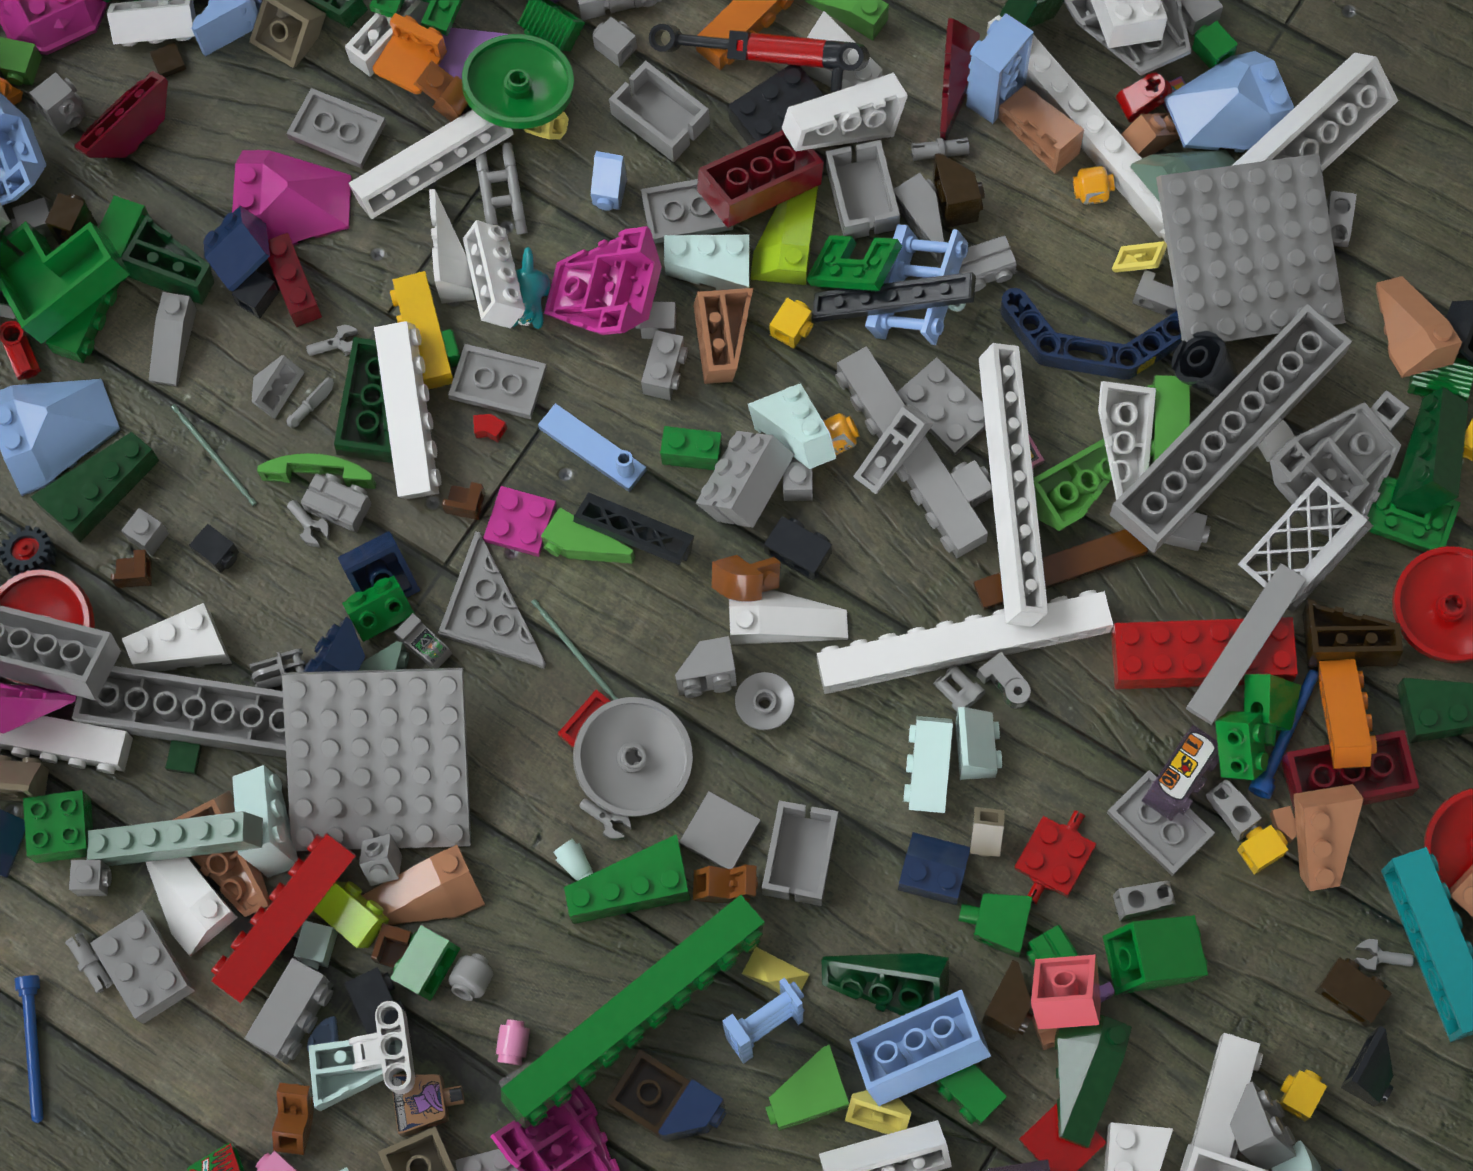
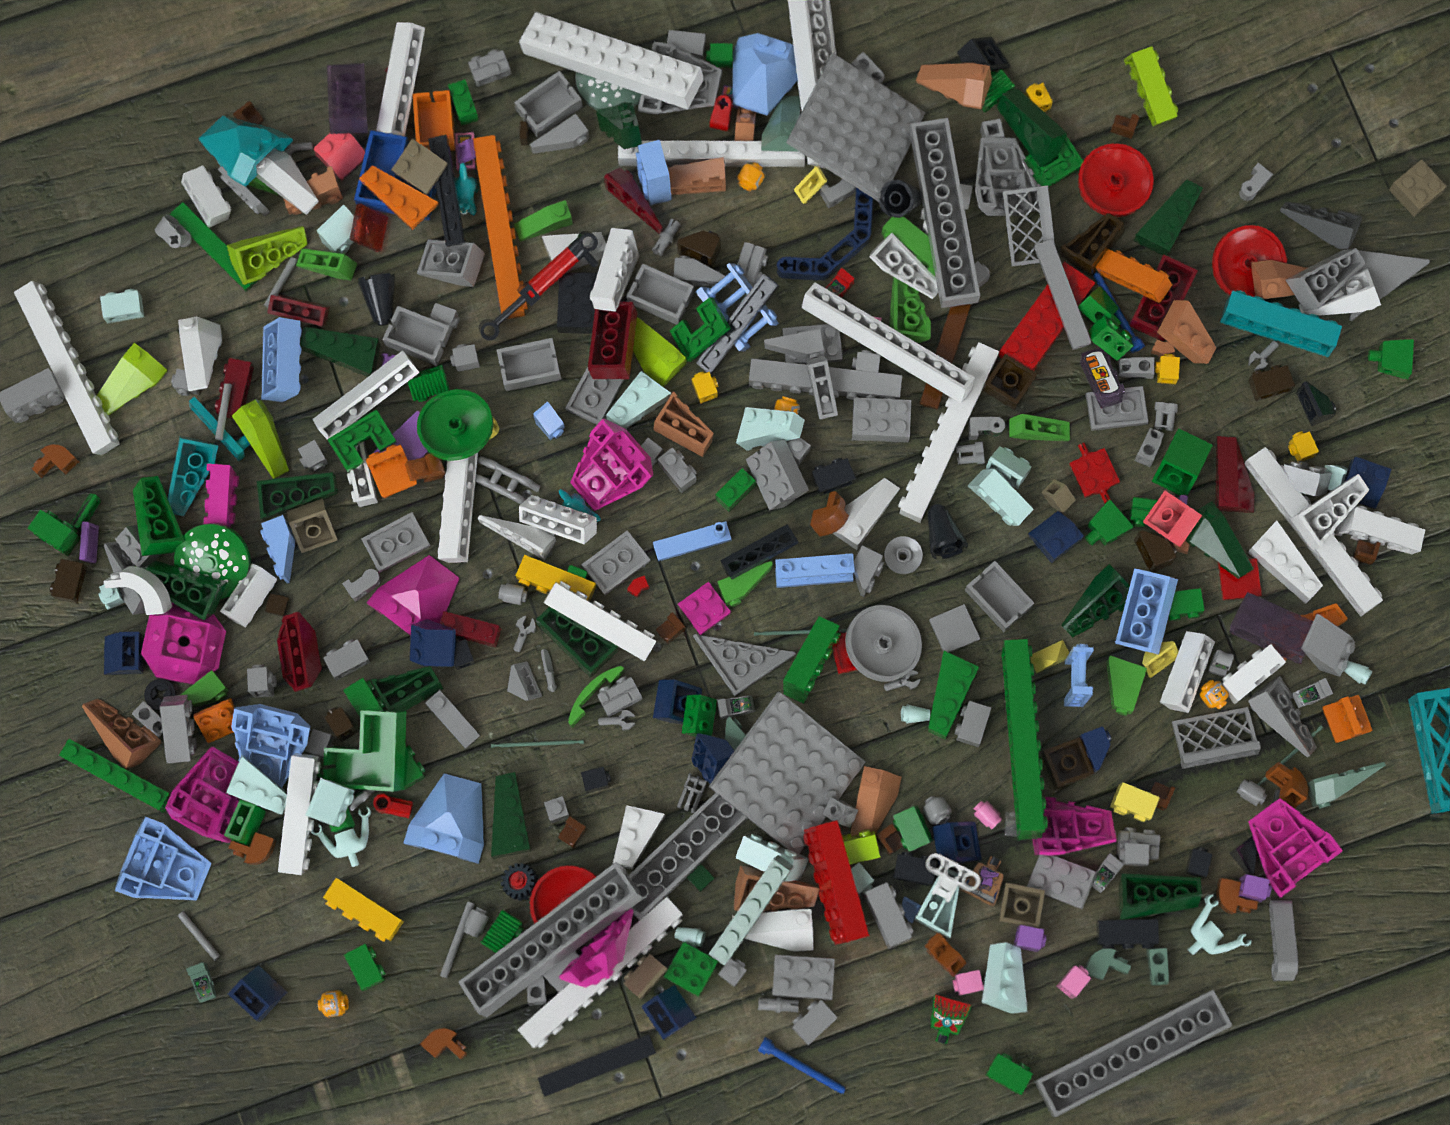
camera: 55 degrees left, 5 degrees up
dark orange brick [693,864,758,904] -> none
none -> light grey brick [323,639,371,681]
none -> light grey leg [342,569,381,602]
none -> light grey brick [498,583,528,605]
none -> light aqua cone [675,927,705,948]
none -> light grey slope [764,329,825,359]
none -> light blue fence [775,553,855,588]
none -> green wedge [783,616,841,704]
none -> light grey brick [792,1000,837,1045]
none -> red leg [825,268,855,298]
none -> light grey brick [852,398,911,443]
none -> black cone [927,504,968,559]
none -> dark blue slope [932,821,982,866]
none -> light grey brick [954,701,991,747]
none -> dark brown slope [983,354,1037,411]
none -> bright green slope [1009,414,1070,441]
none -> light grey piece [1154,402,1178,431]
none -> dark red wedge [1215,436,1254,513]

